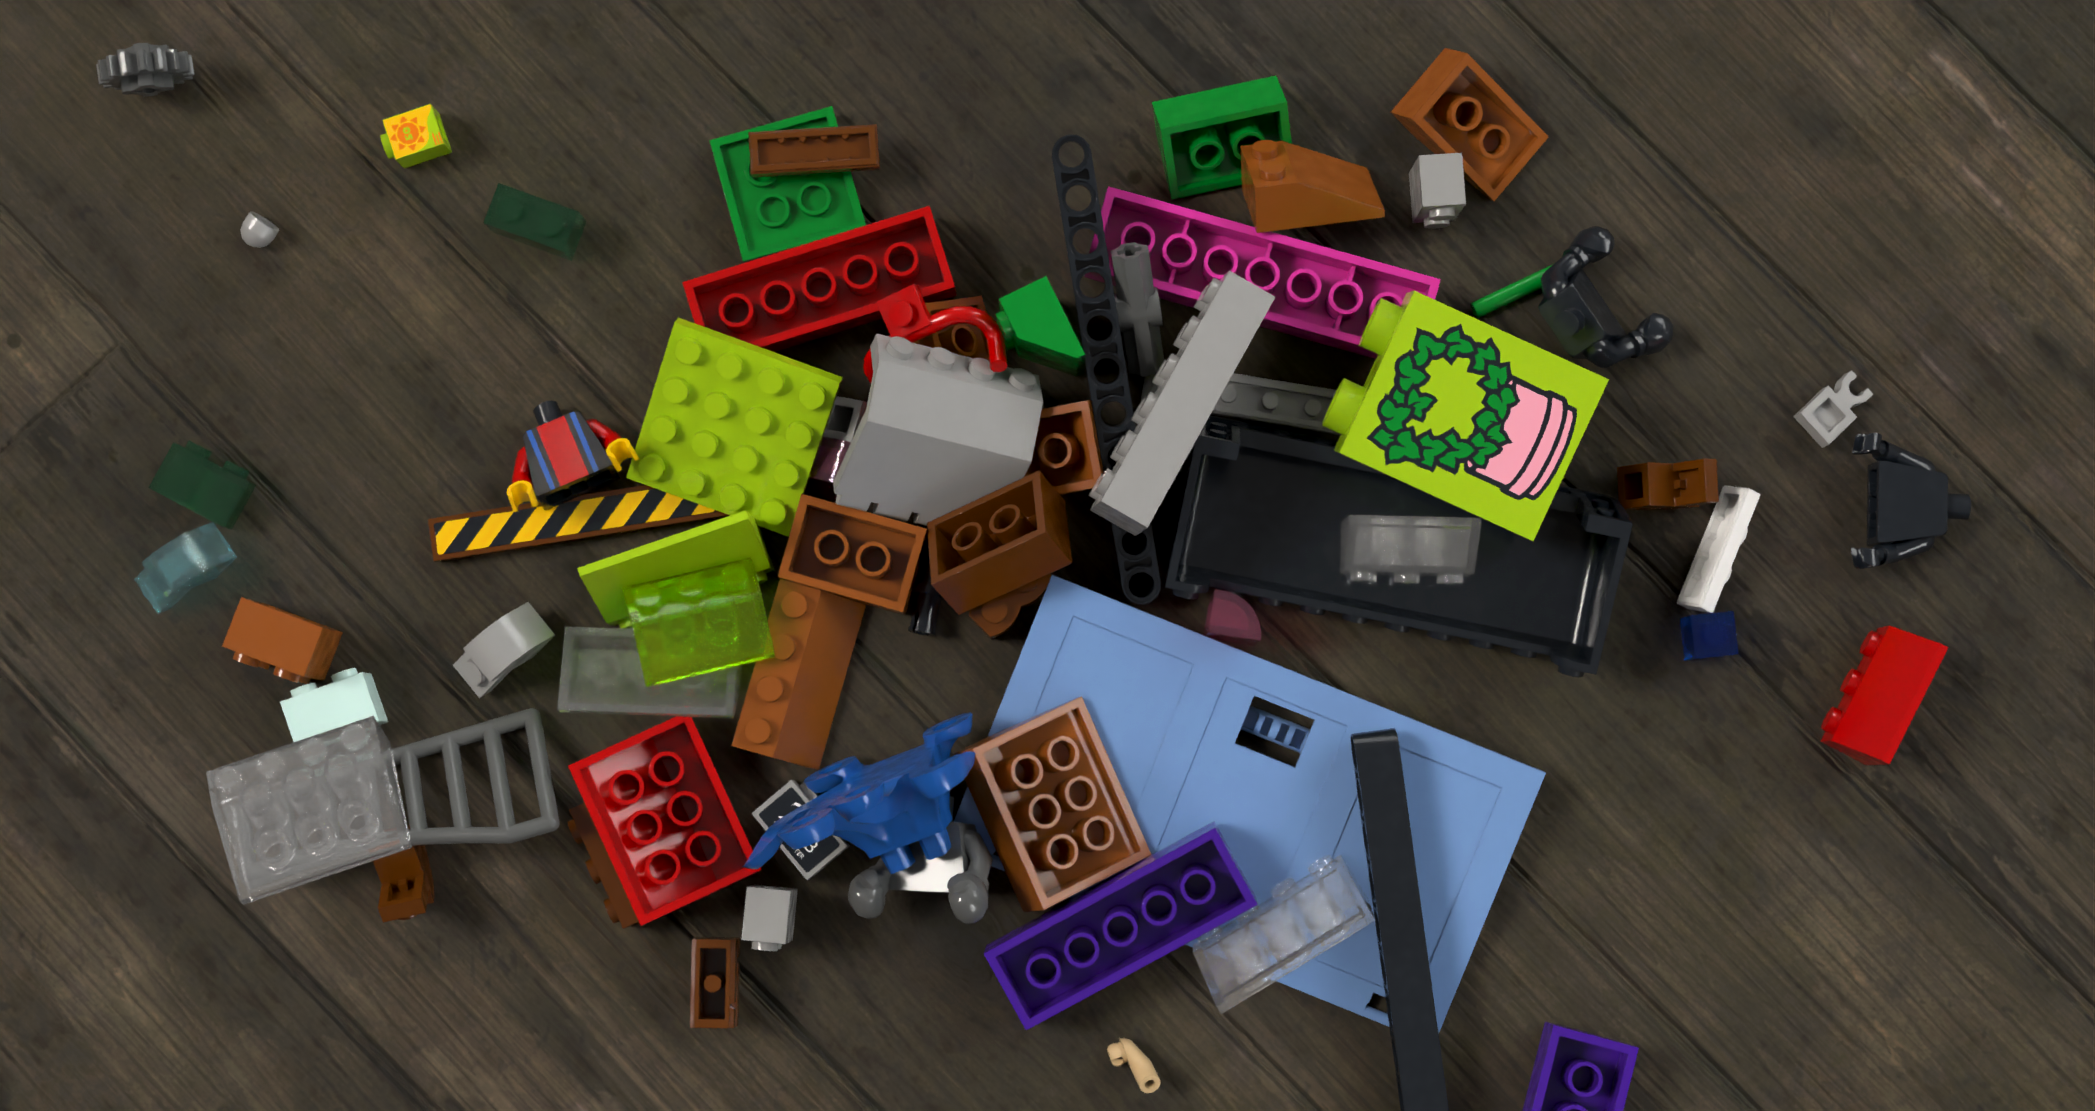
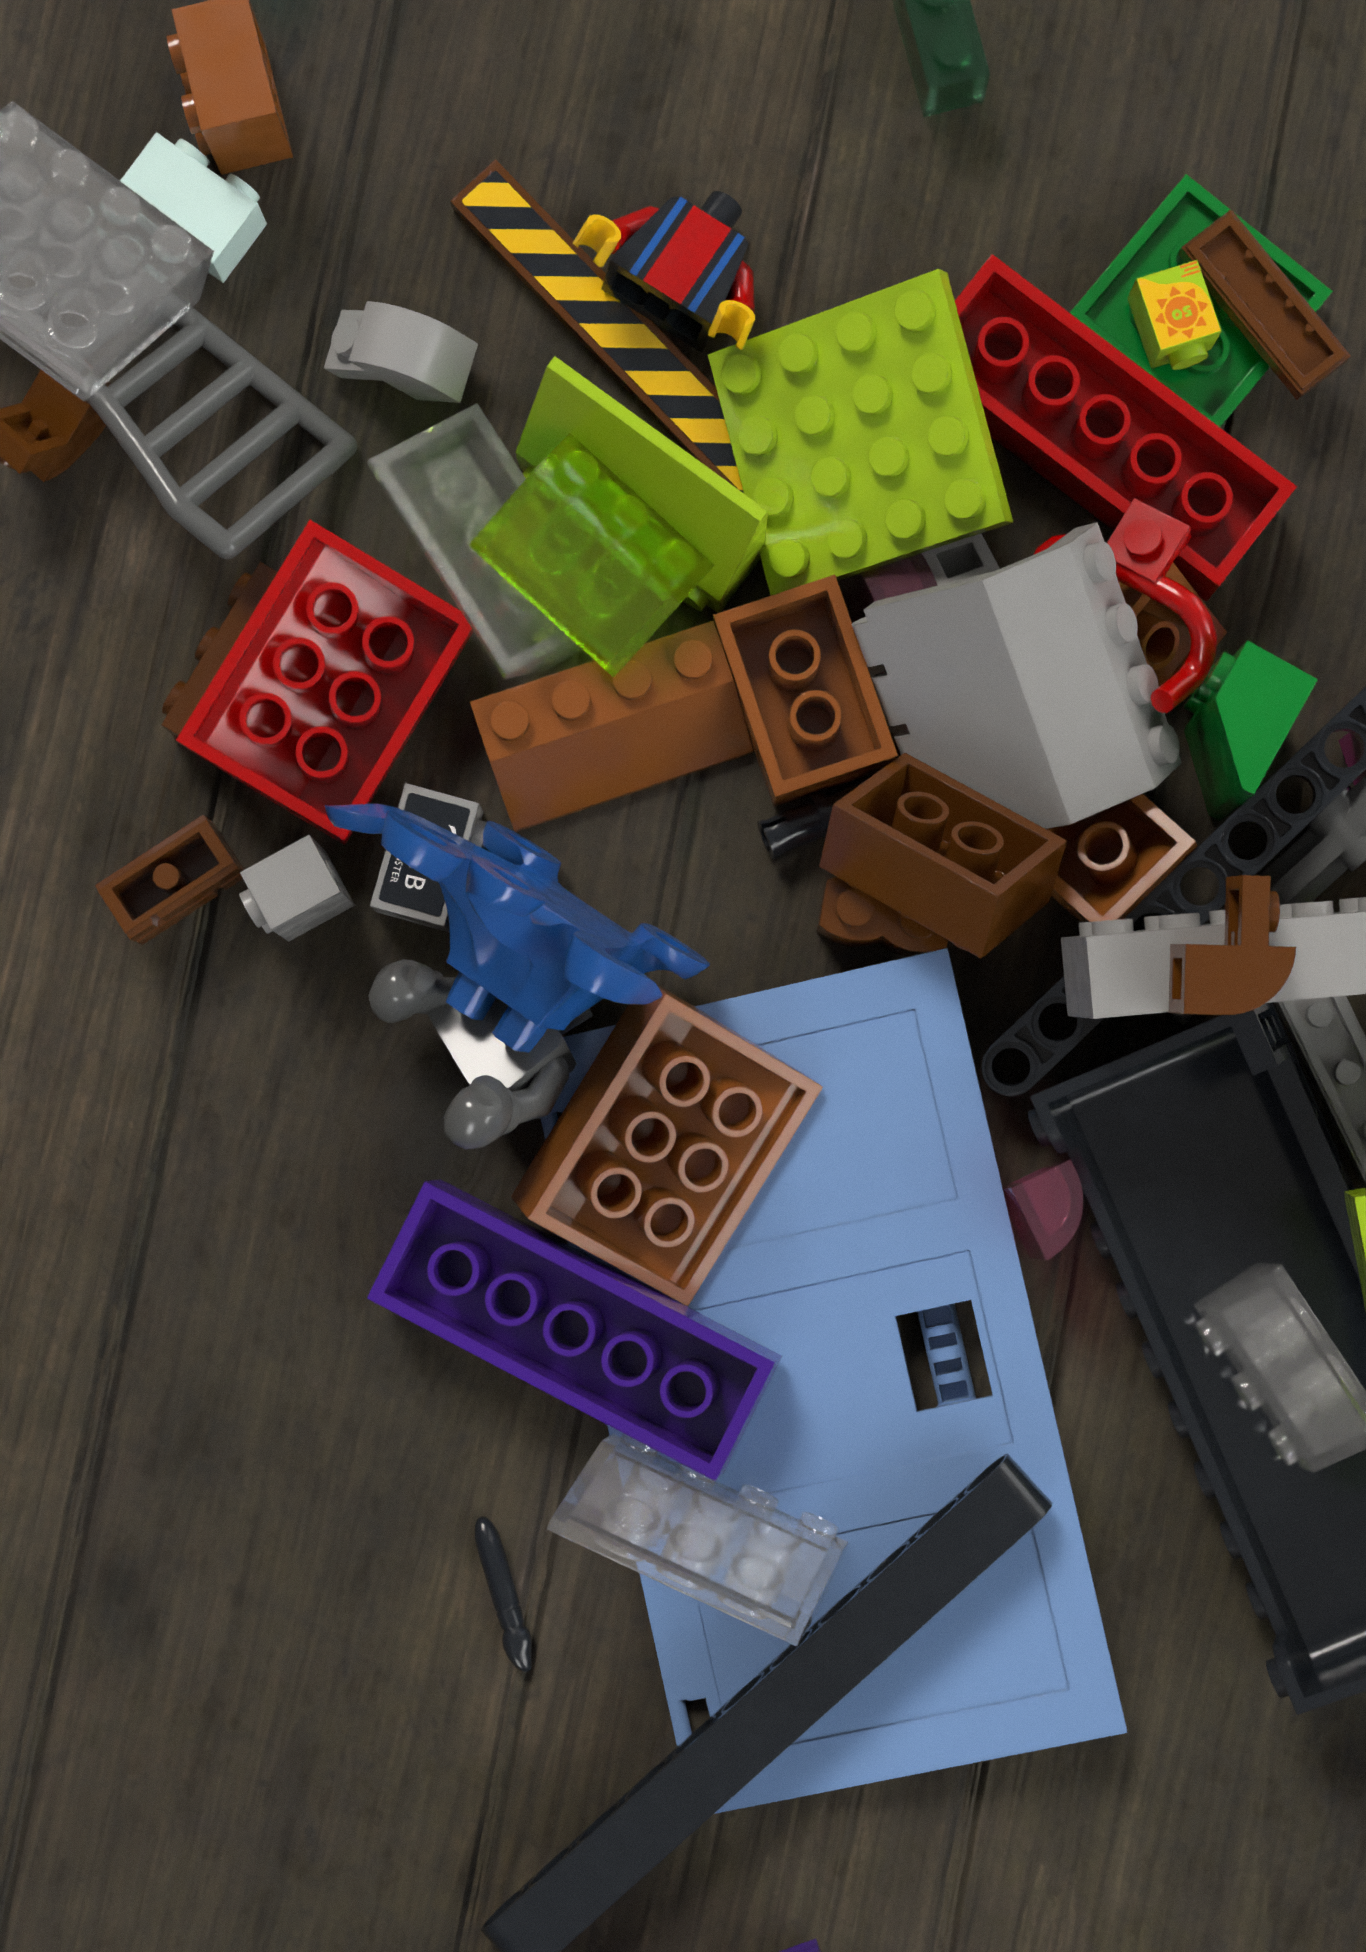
camera: 60 degrees right, 0 degrees up
tan arm [1107,1038,1160,1093] -> none
none -> black piece [475,1516,532,1672]
none -> brick [1127,260,1222,370]
none -> reddish brown brick [1168,875,1296,1015]

